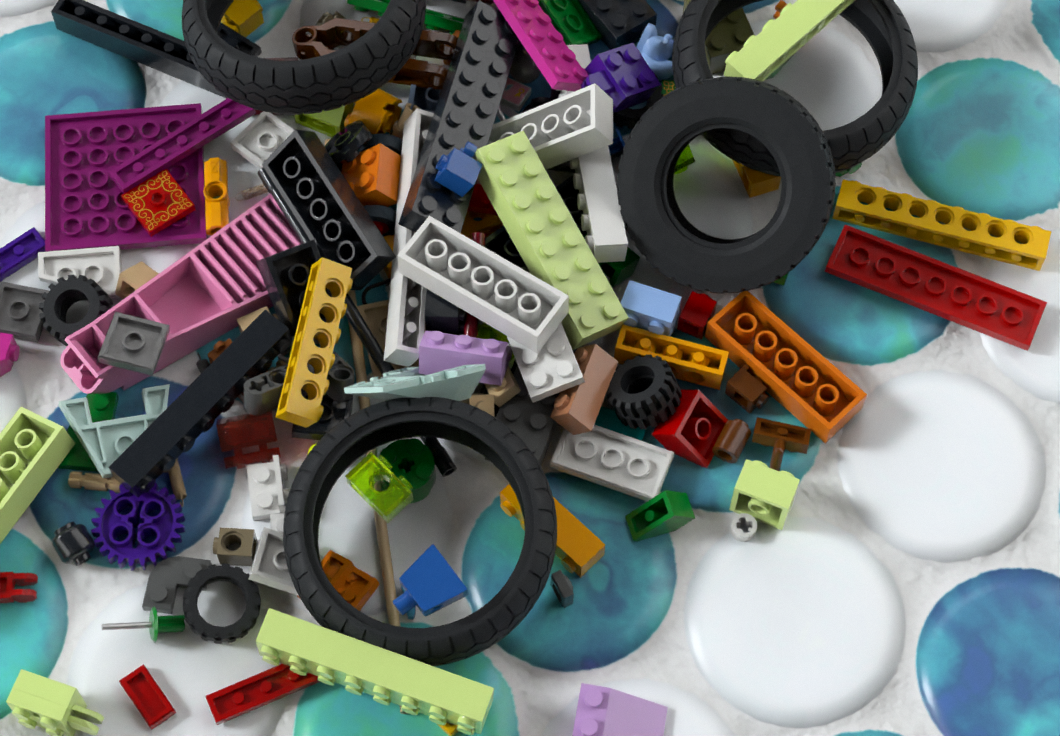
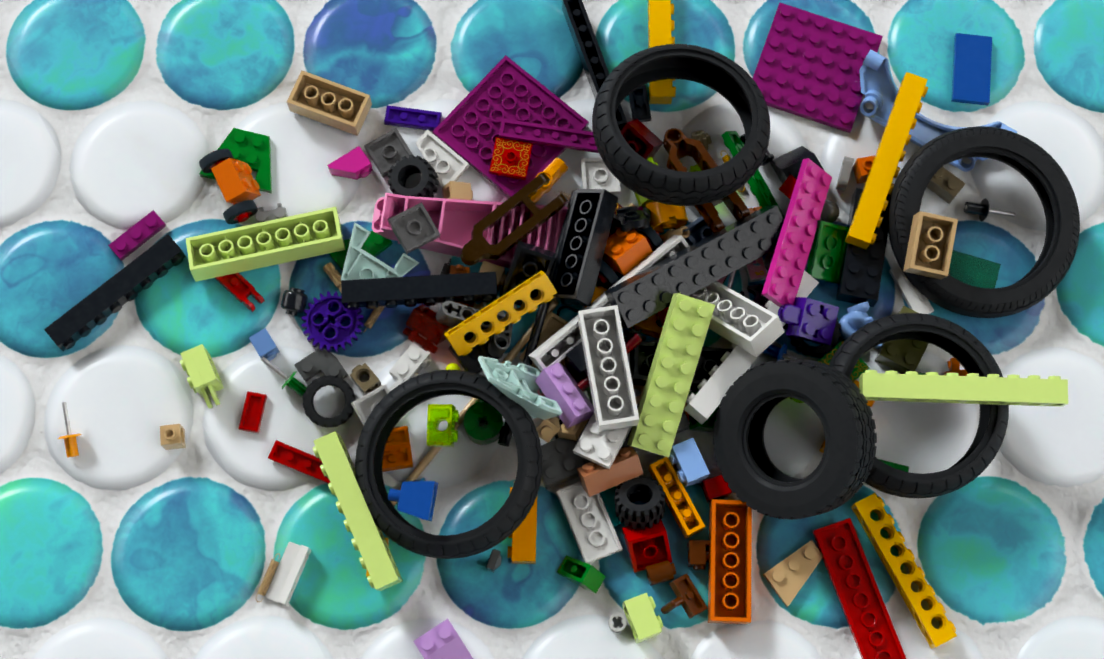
camera: 45 degrees right, 10 degrees up
blue brick [435,141,483,197] -> none
none -> medium blue brick [249,328,280,361]
none -> dark brown piece [460,173,569,266]
none -> tan wing [763,540,823,607]

